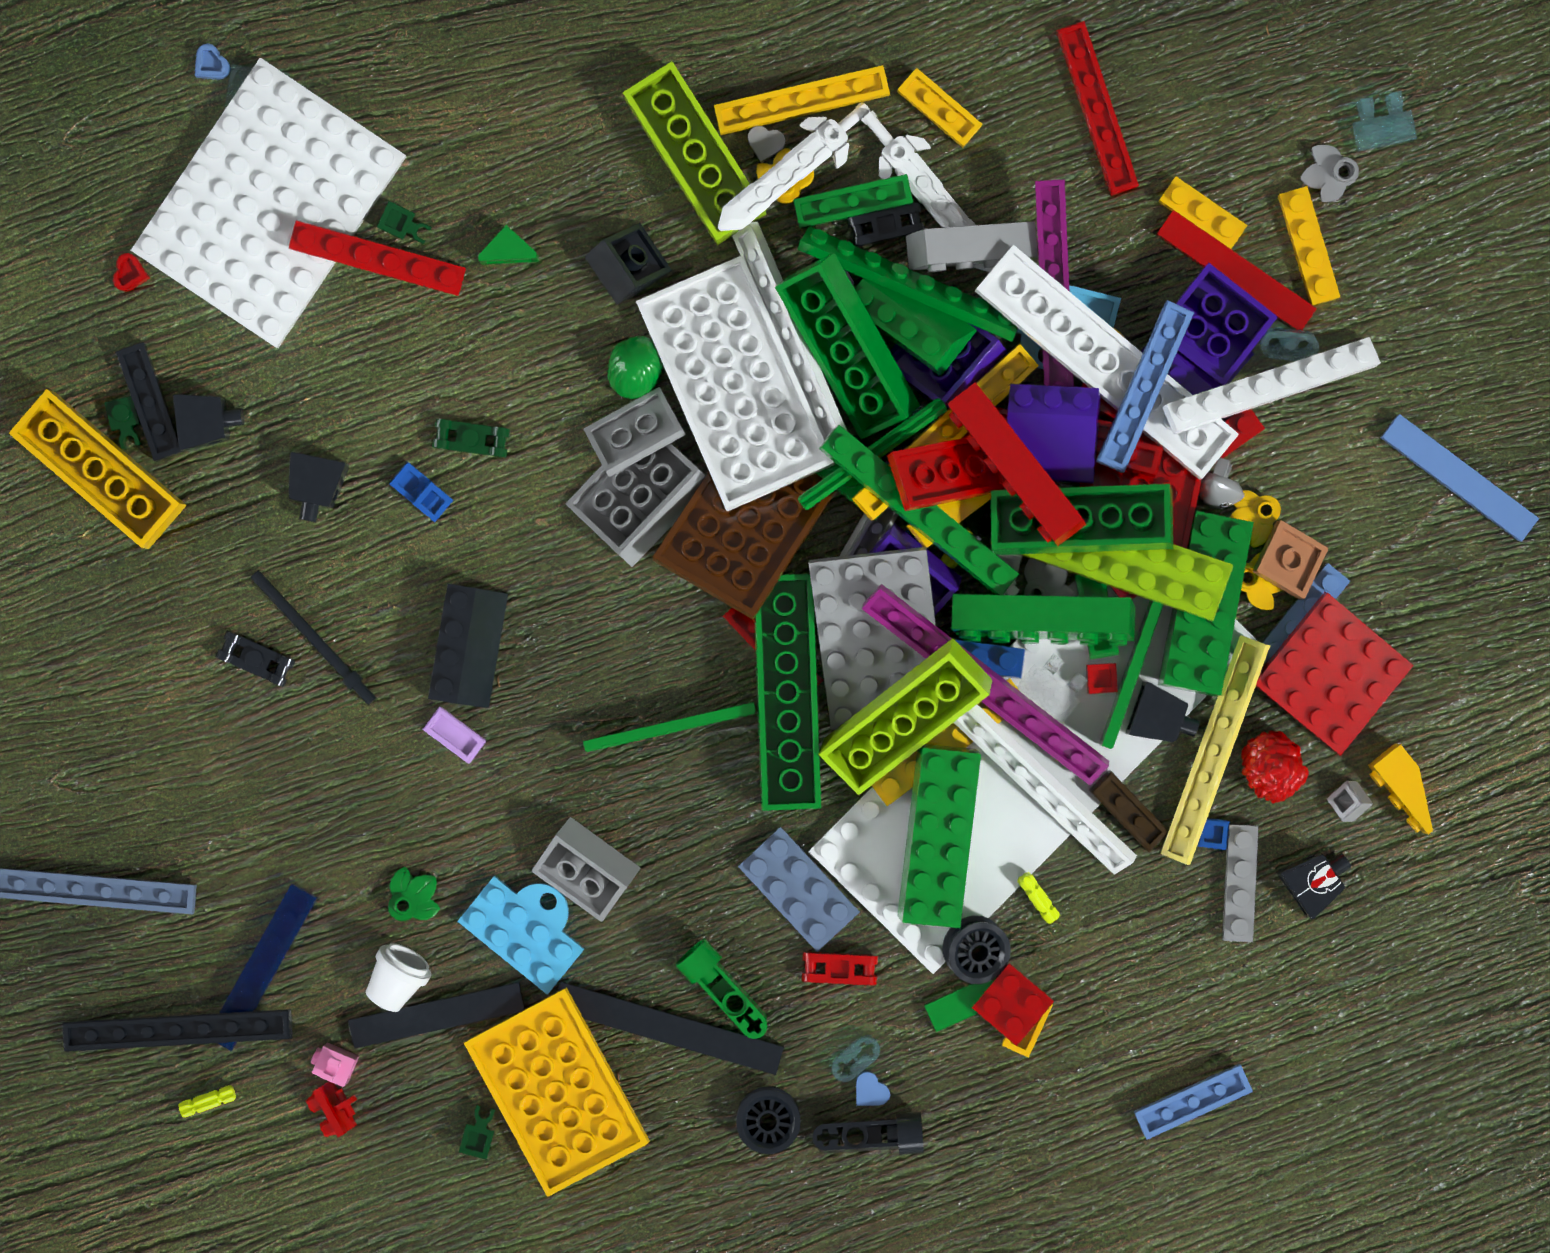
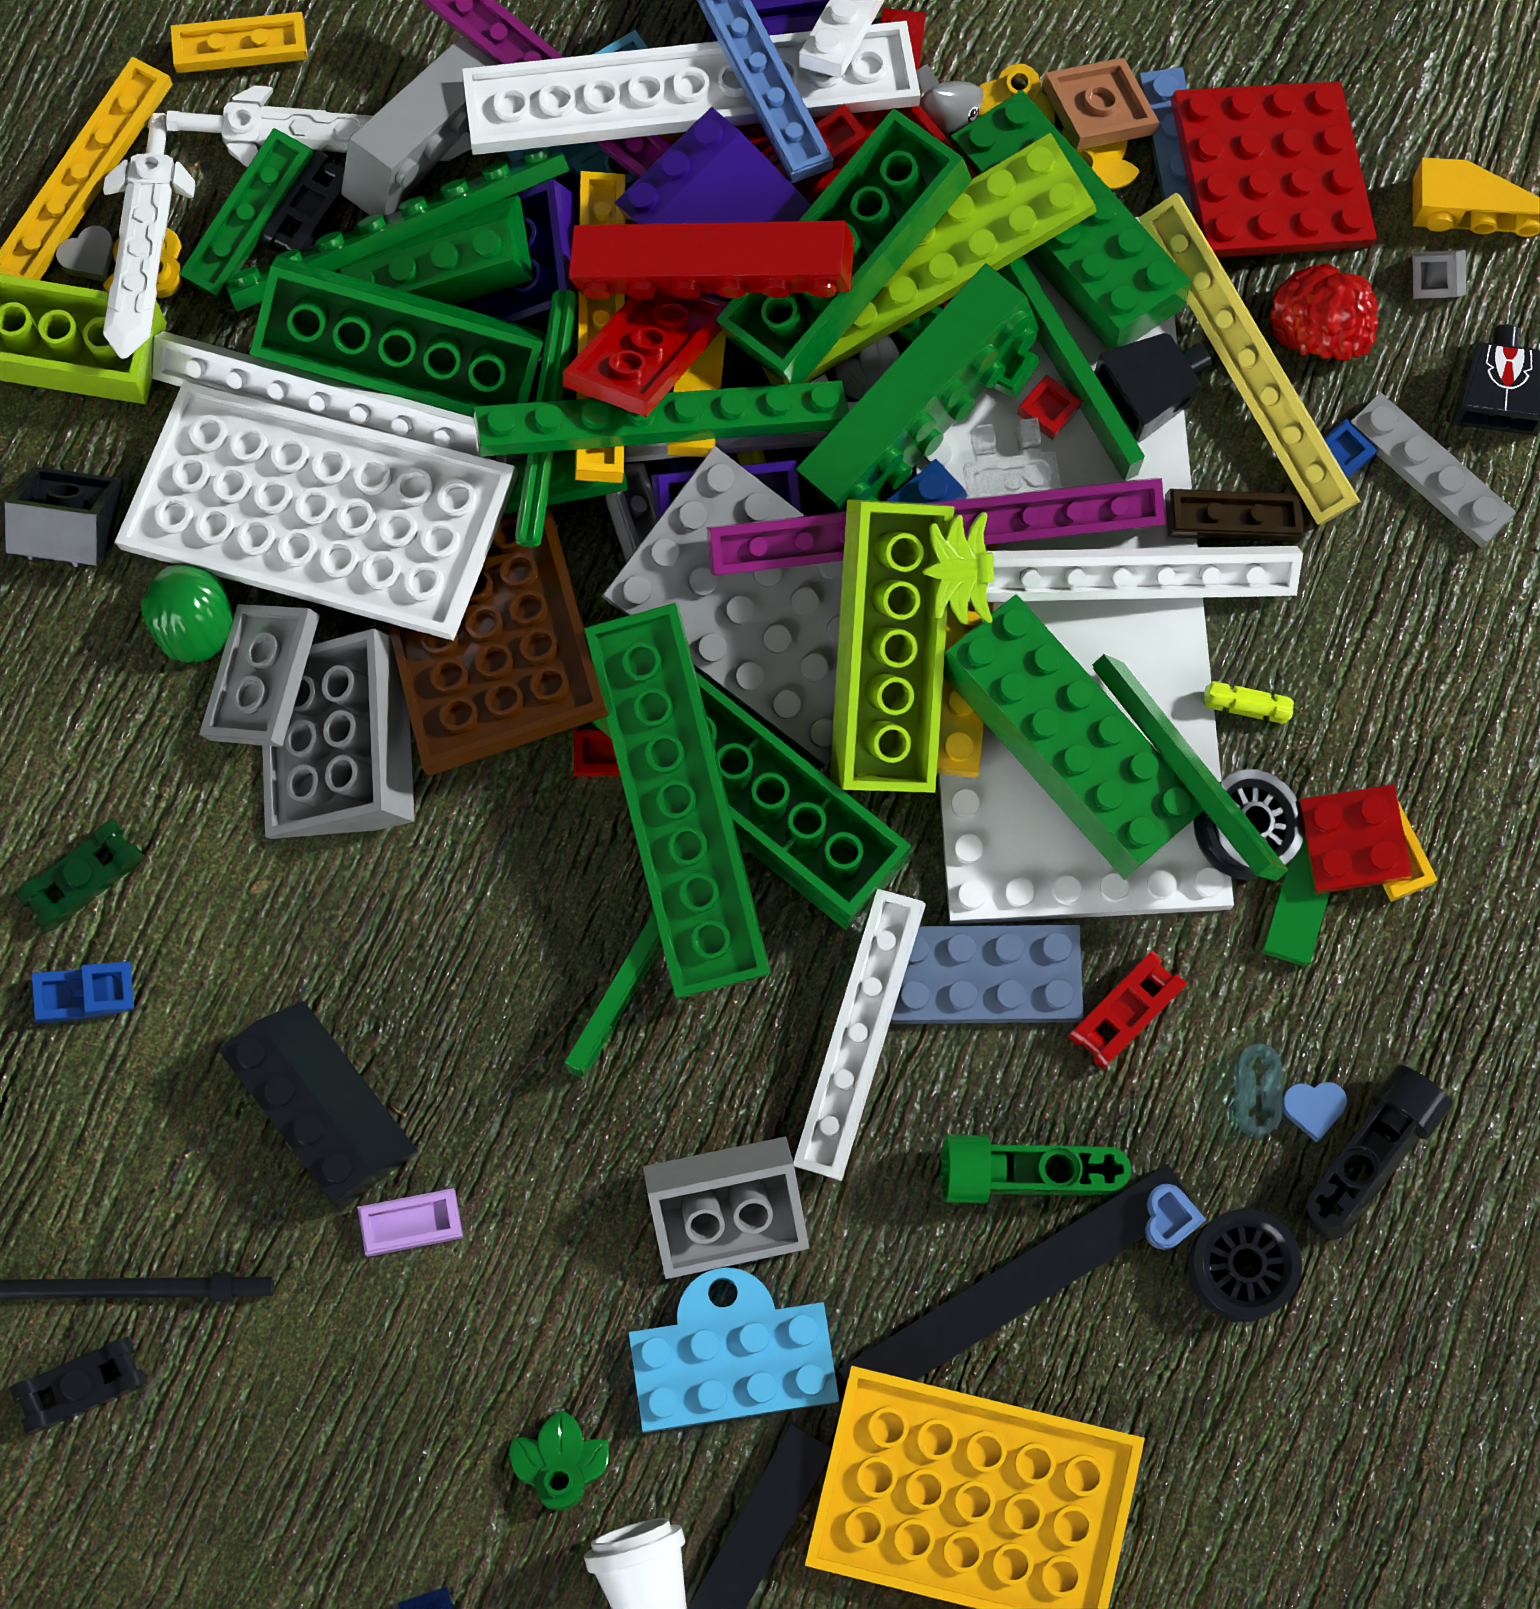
camera: 50 degrees left, 15 degrees down
none -> green plate [584,603,772,999]
none -> white plate [793,889,926,1181]
none -> lime piece [922,512,995,624]
none -> green tile [1092,654,1288,881]
none -> medium blue tile [1145,1184,1206,1250]

